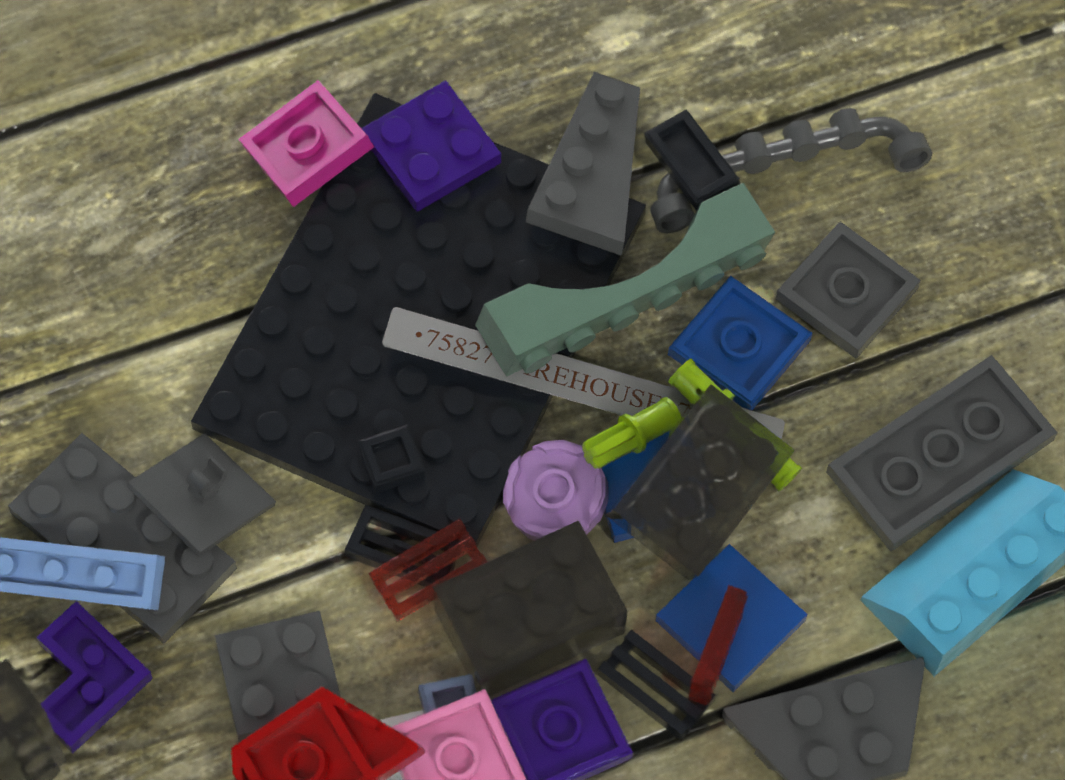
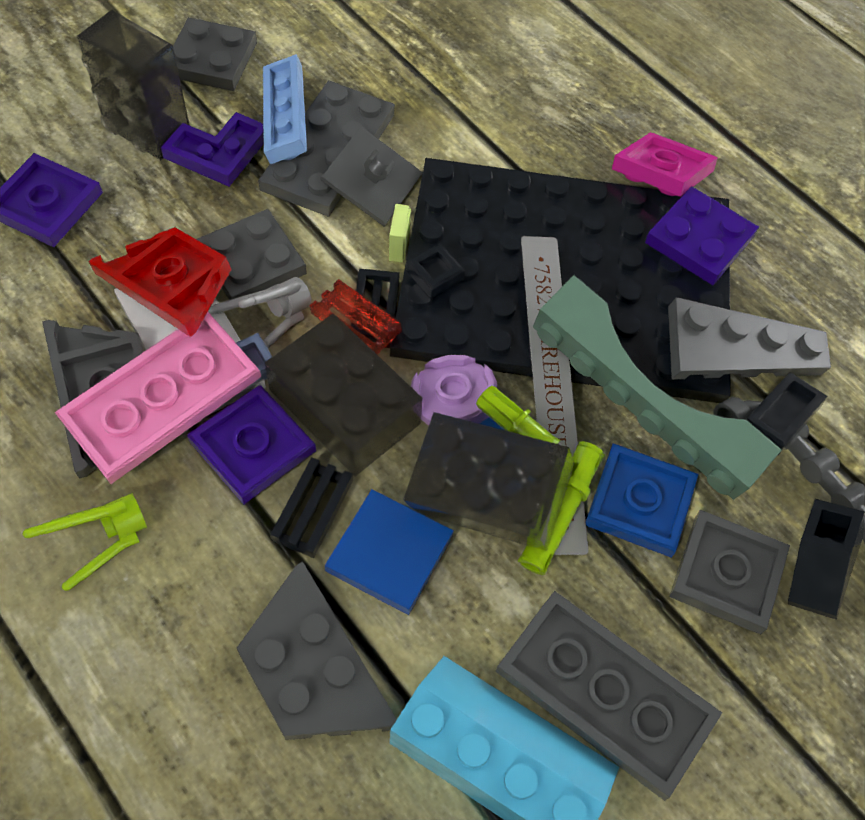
camera: 70 degrees right, 5 degrees down
clear red tile [688,585,748,705] -> none
none -> light grey plant [208,277,311,348]
none -> yellowish green tile [389,204,411,262]
none -> black slope [788,499,865,620]

